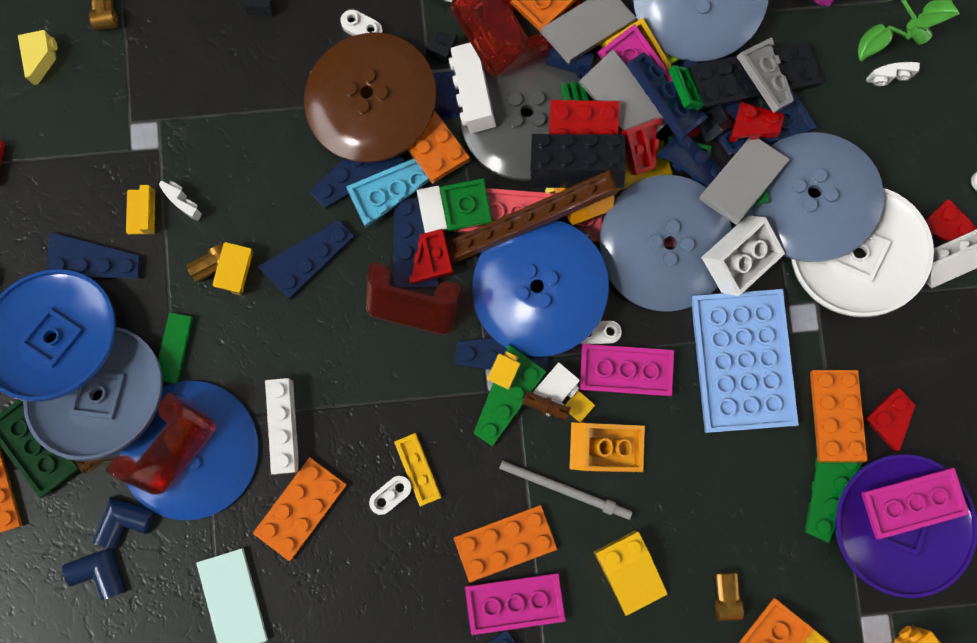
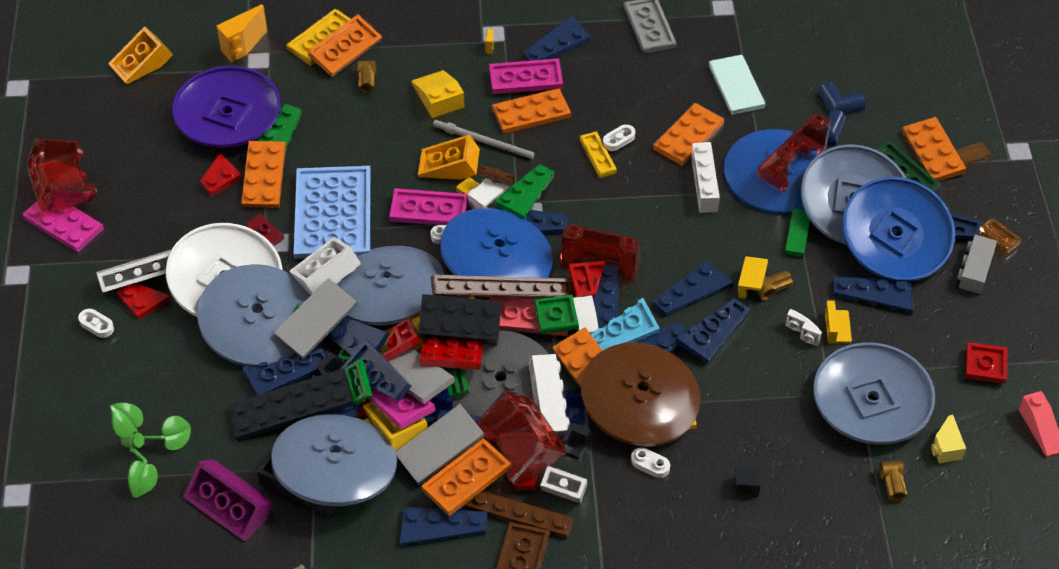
camera: 175 degrees left, 30 degrees down
yellow brick [487,351,521,389] -> none
red wing [730,102,784,142] -> none
light grey wing [737,37,794,113] -> none
dark pink plate [861,468,969,539] -> none
white slope [866,62,920,86] -> none
none -> dark red plate [246,214,284,246]
none -> dark blue wing [675,298,750,364]
none -> sand blue dish [813,343,935,445]

